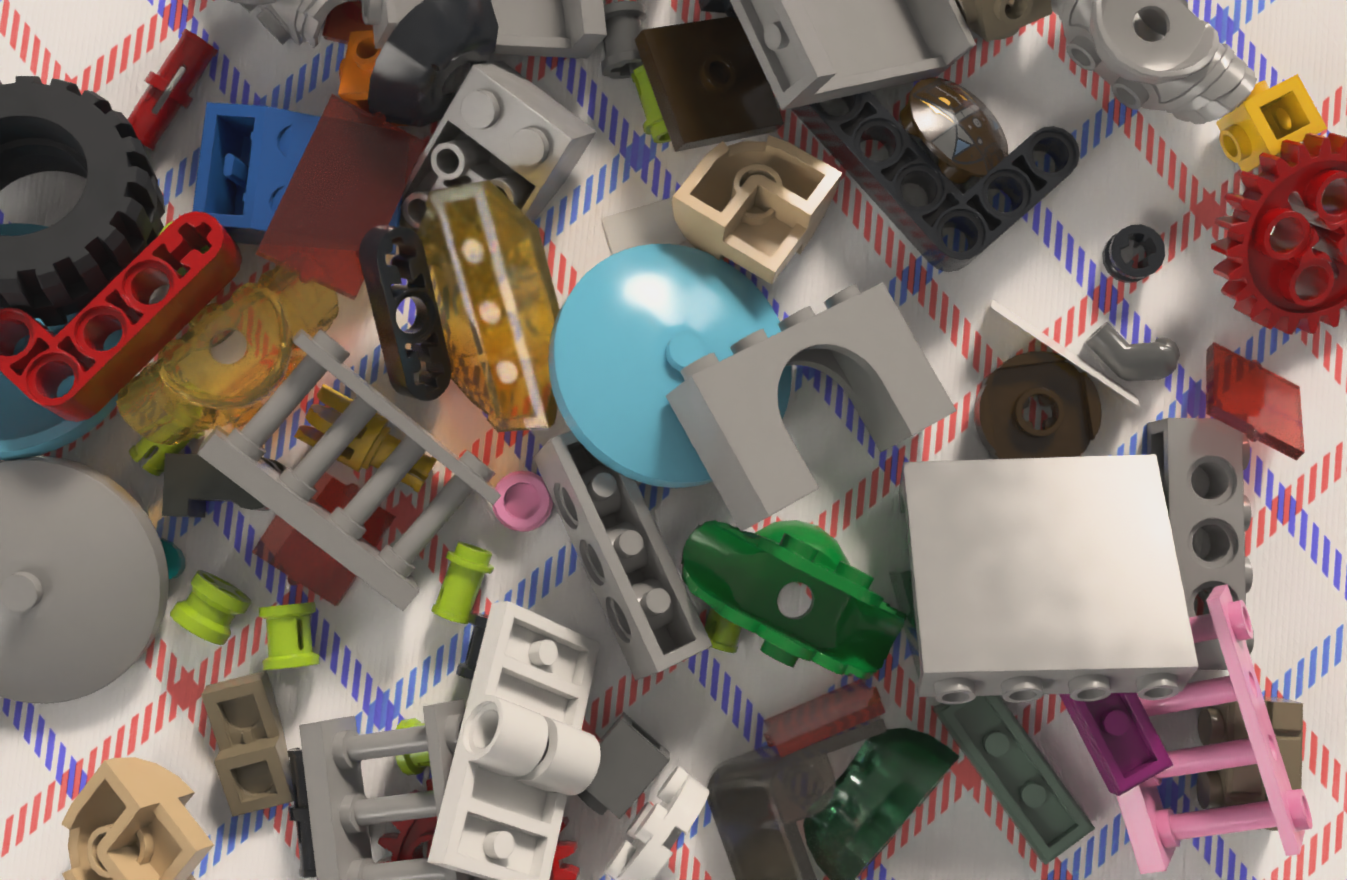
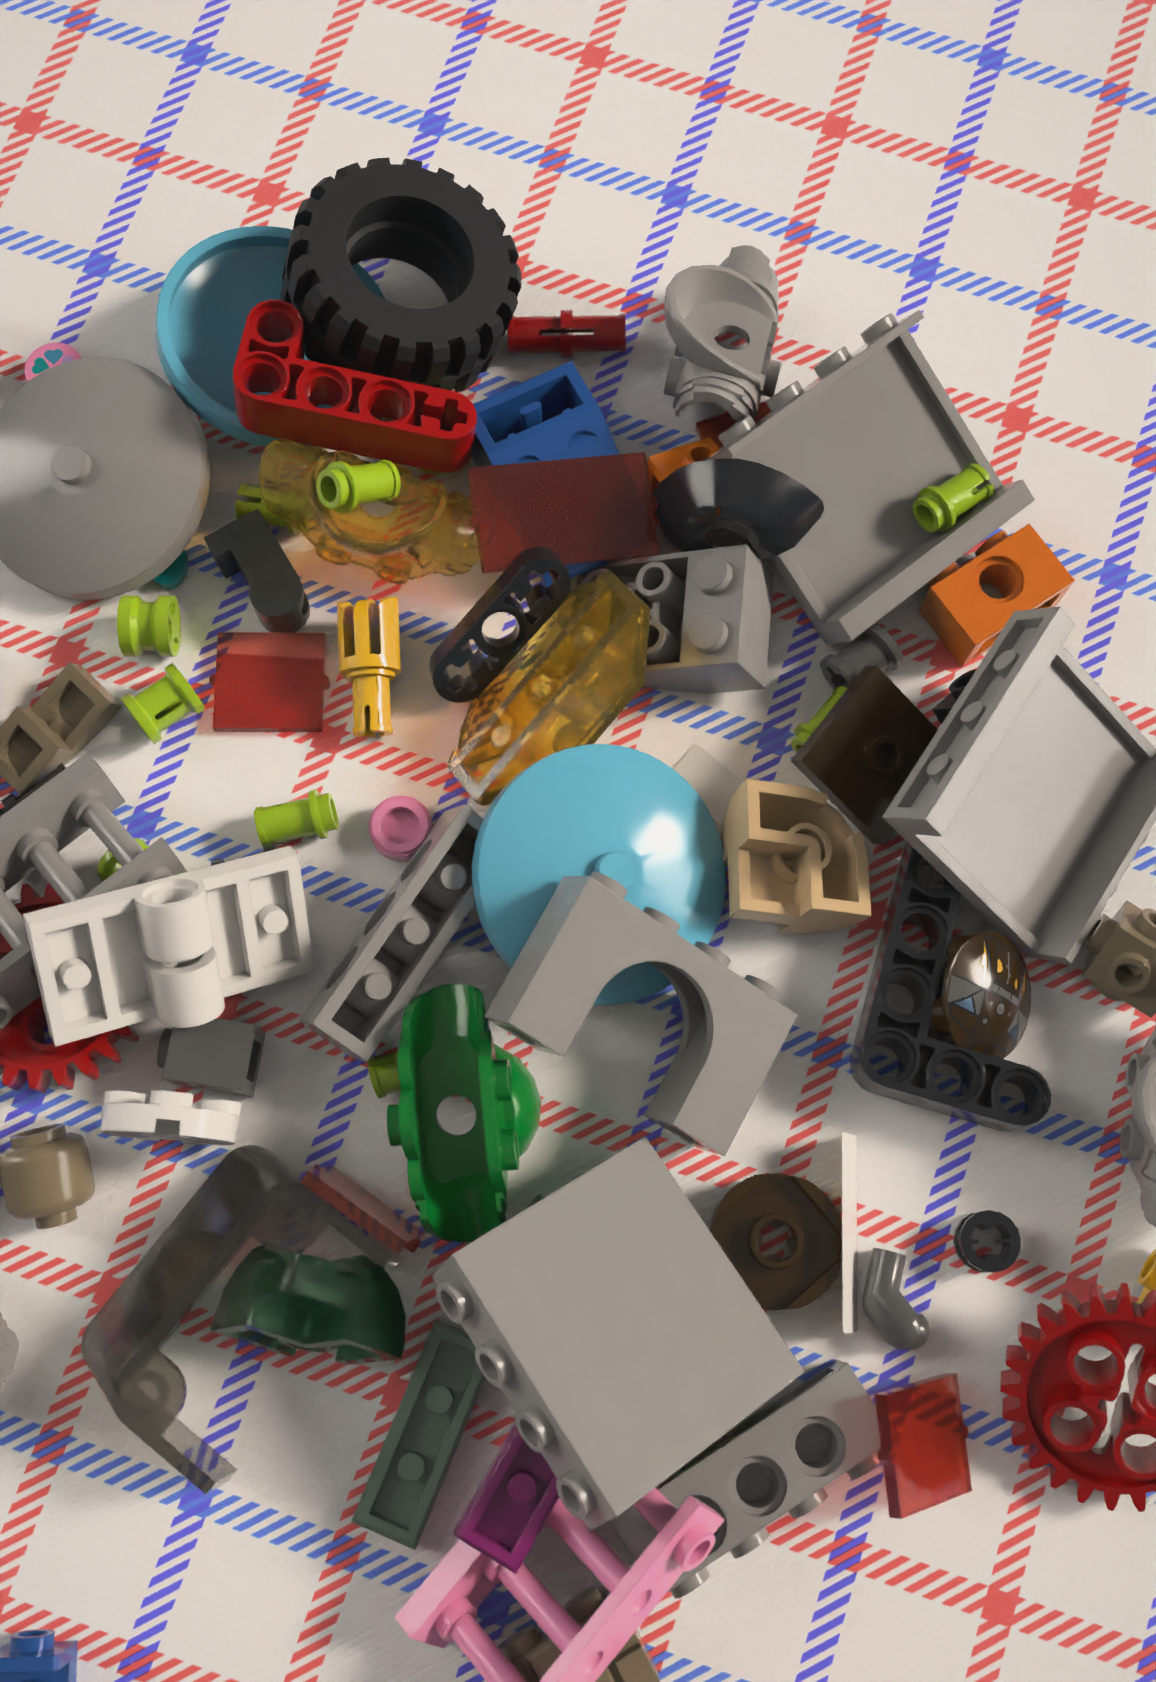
camera: 60 degrees right, 10 degrees down
light grey fence [197,329,501,611] -> none
none -> lime pin [316,460,401,514]

